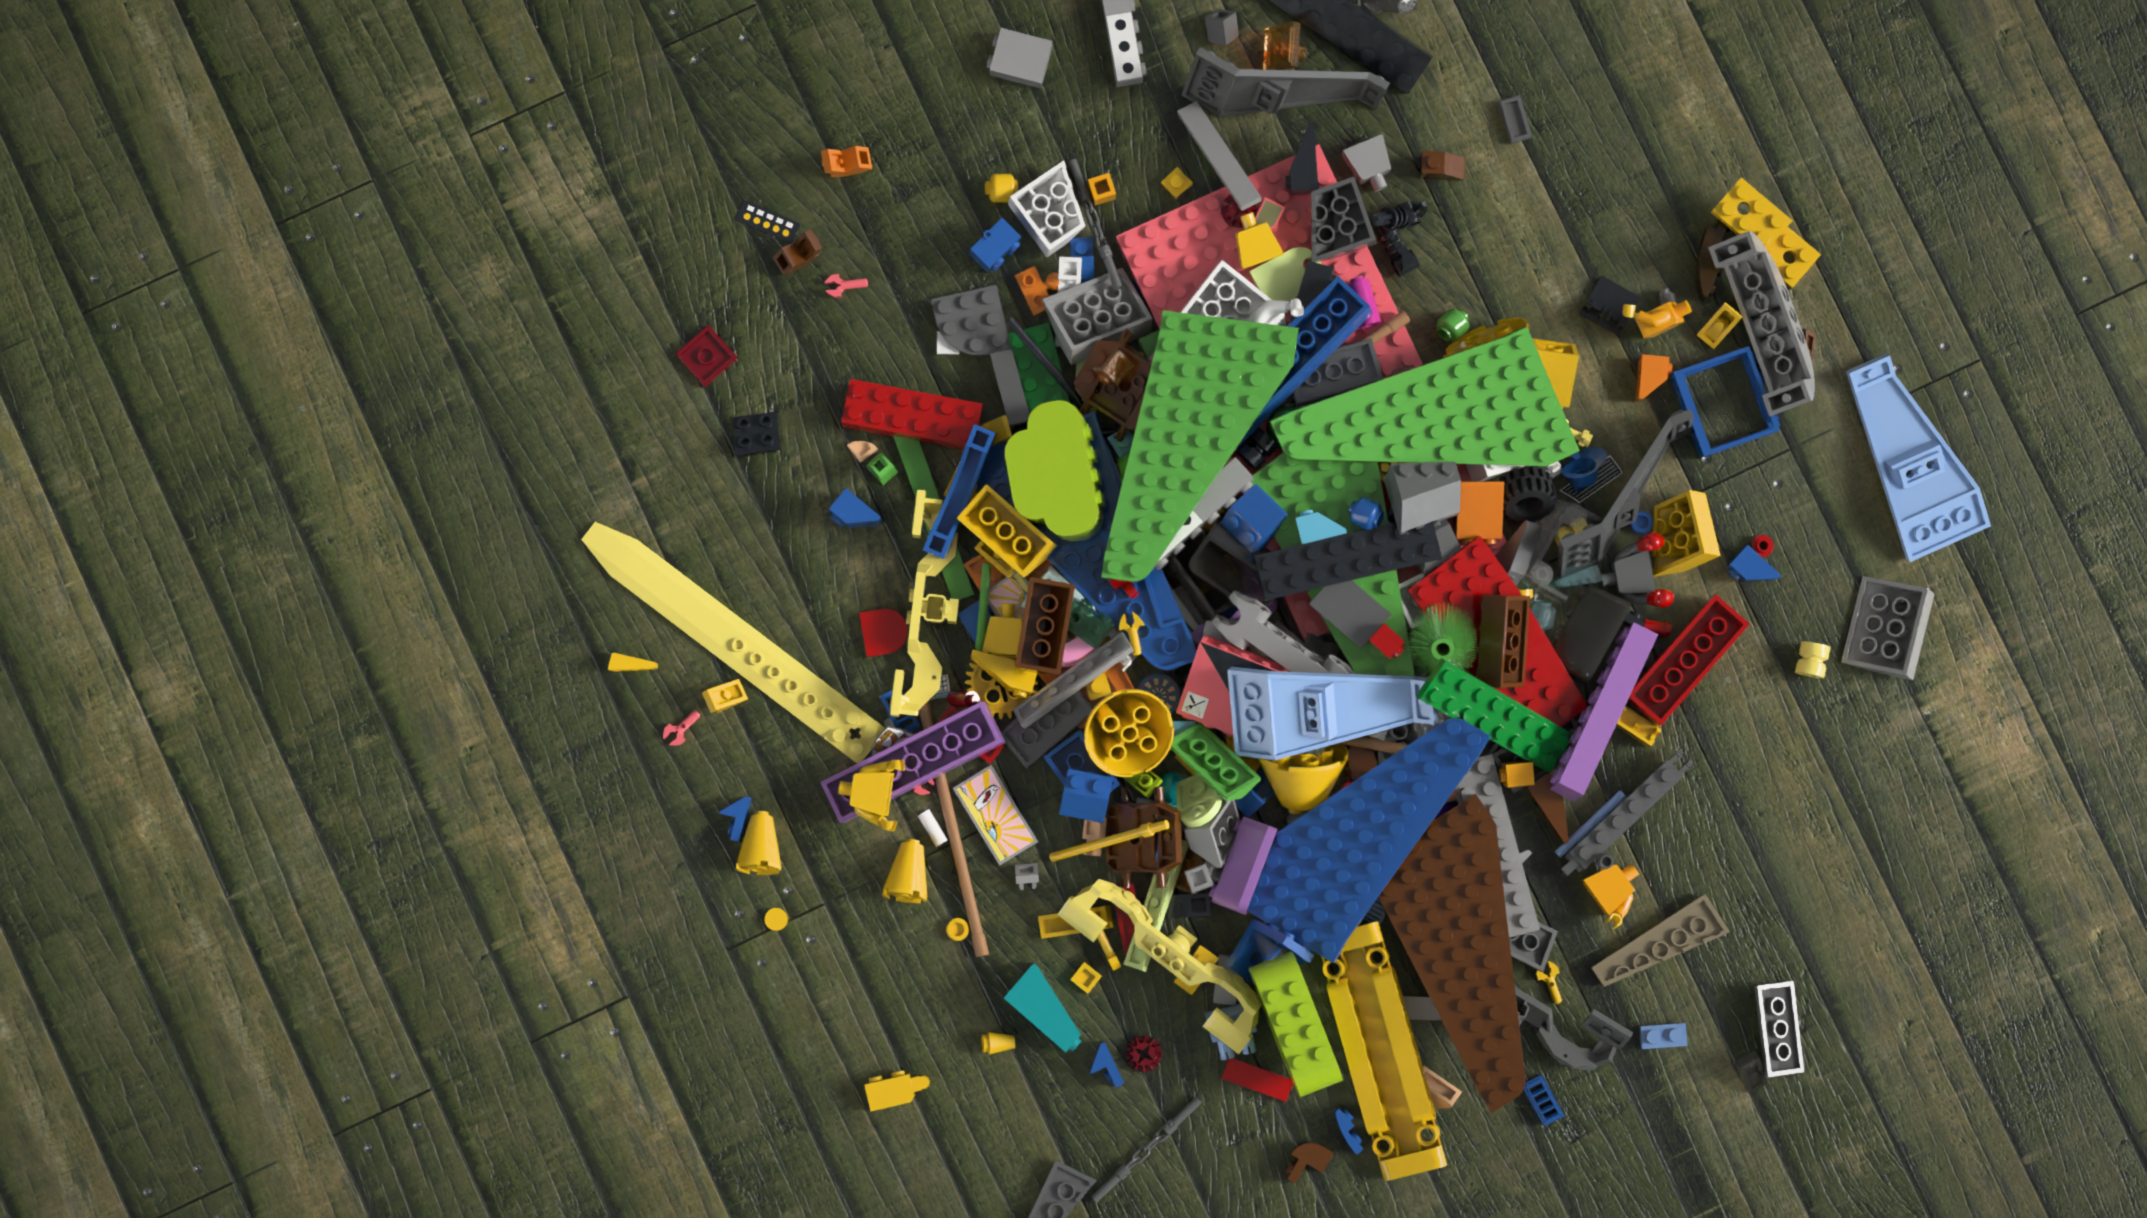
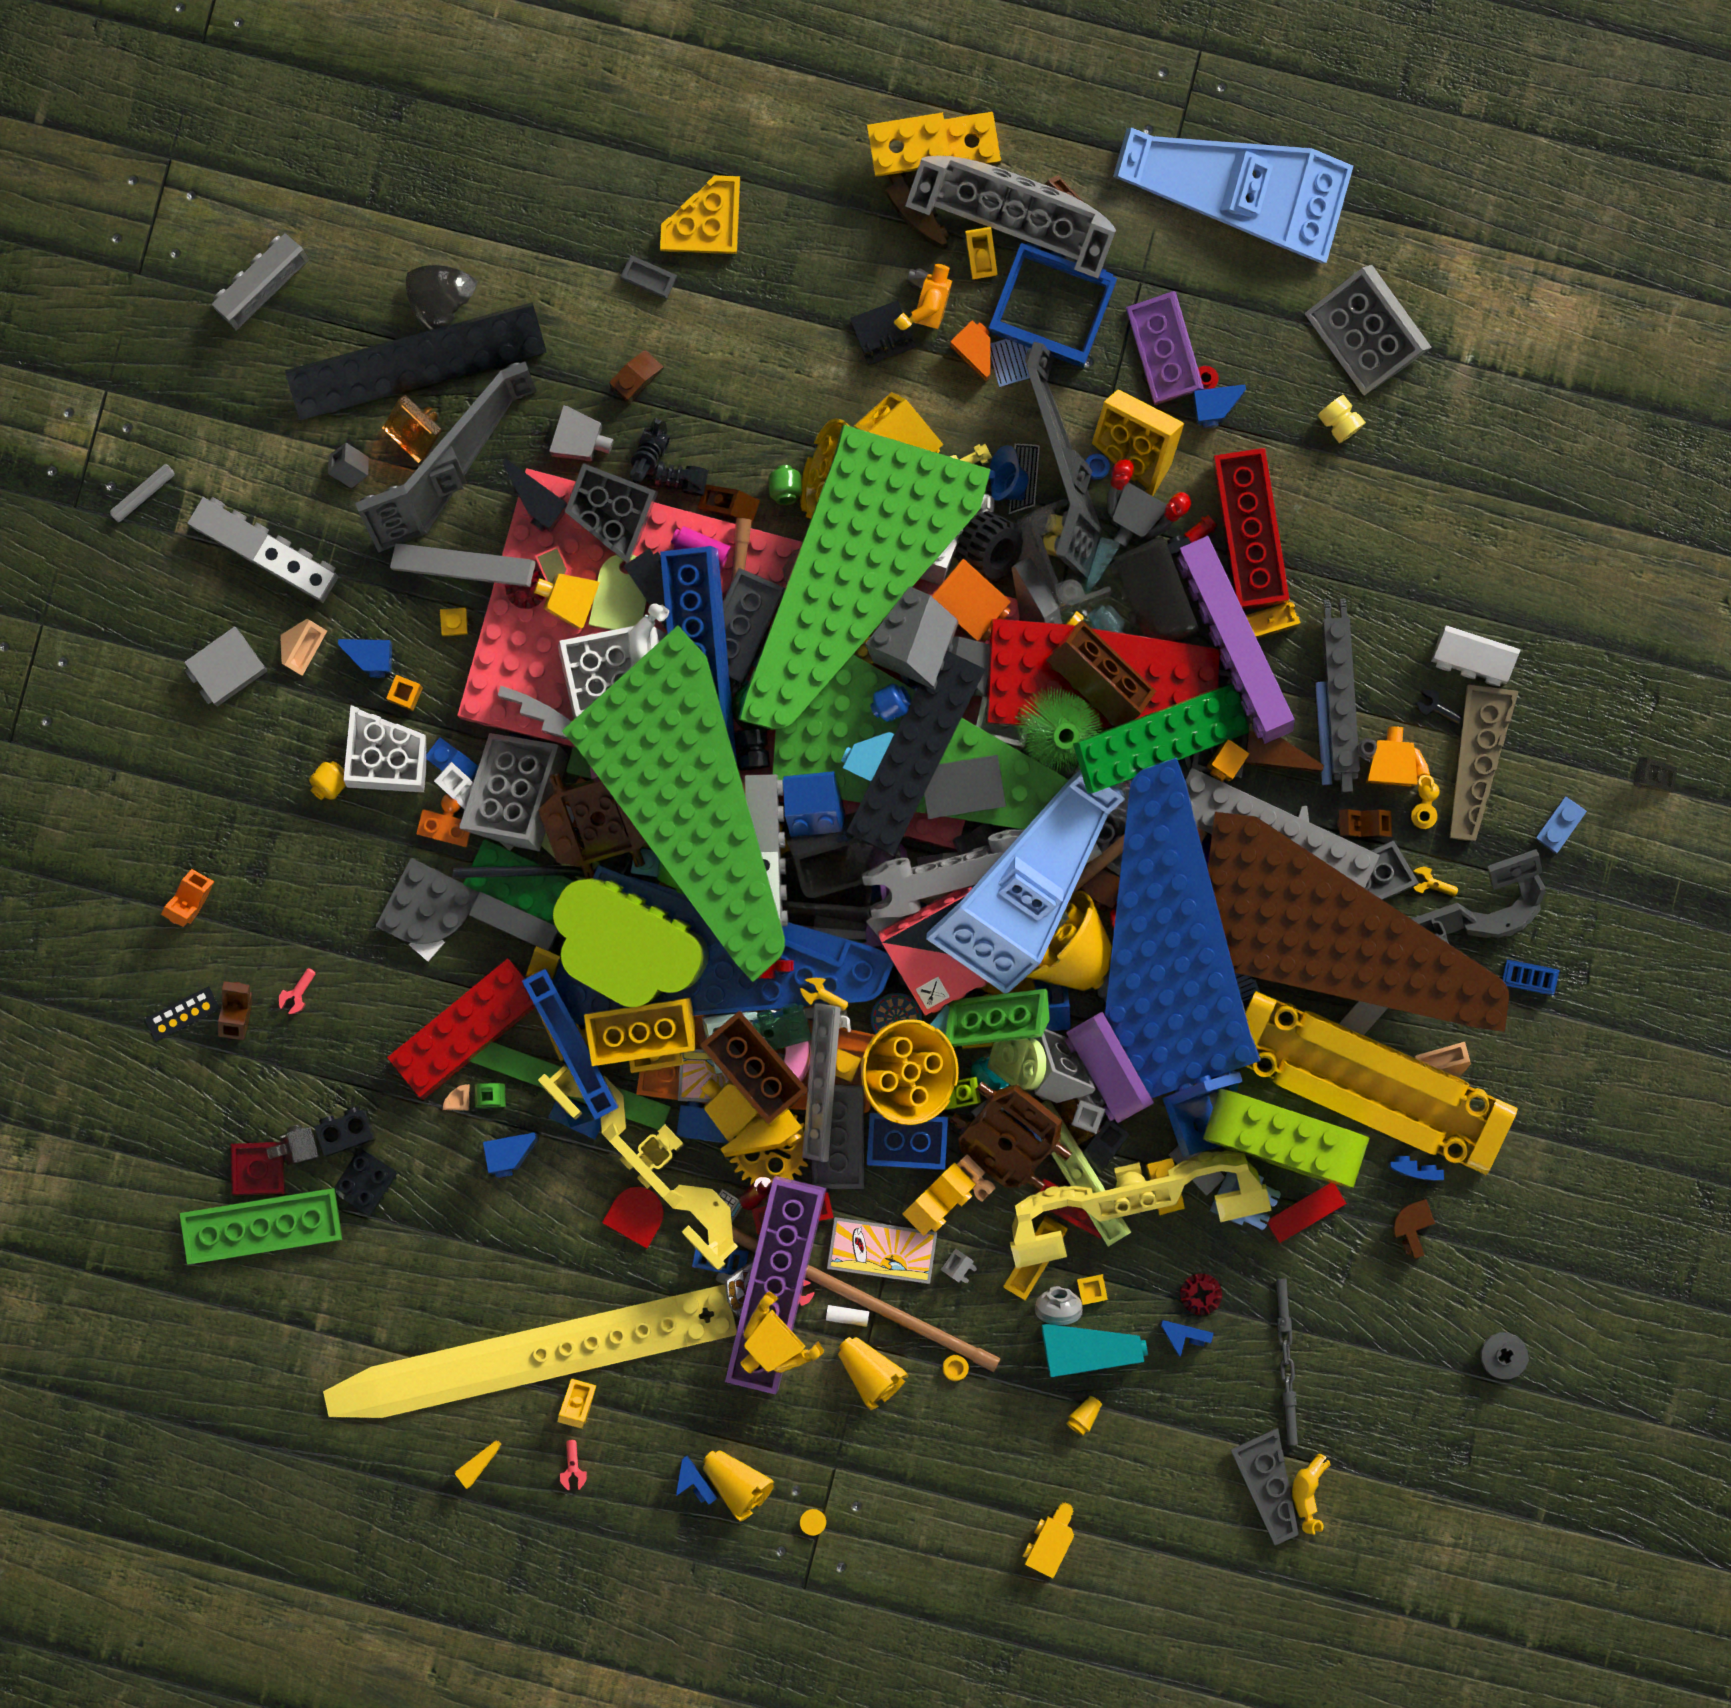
camera: 45 degrees left, 0 degrees up
blue brick [969,218,1021,273] -> none
bright green bar [975,563,991,652] -> none
yellow bar [1049,820,1169,862] -> none
blue slope [1059,769,1113,823] -> none
dark grey piece [1068,159,1122,290] -> none
clear orange bracket [1093,349,1134,386] -> none
yellow bar [1097,930,1121,971] -> none
red brick [1369,623,1405,660] -> none
dark grey slope [1755,981,1804,1077] -> none
none -> bright green plate [180,1188,343,1265]
none -> clear smoke brick [266,1124,319,1166]
none -> light nougat slope [281,619,327,676]
none -> black brick [314,1107,376,1157]
none -> blue slope [338,639,392,678]
none -> light grey slope [498,686,572,740]
none -> blue slope [548,1099,601,1139]
none -> yellow plate [660,176,740,254]
none -> reddish brown slope [698,484,760,525]
none -> yellow brick [903,1162,976,1236]
none -> light blue sticker [990,339,1031,387]
none -> light grey piece [1035,1286,1082,1325]
none -> medium lavender tile [1126,291,1204,405]
none -> reddish brown brick [1337,809,1392,839]
none -> yellow plate [1411,783,1439,829]
none -> black bar [1416,690,1463,725]
none -> white slope [1431,626,1521,687]

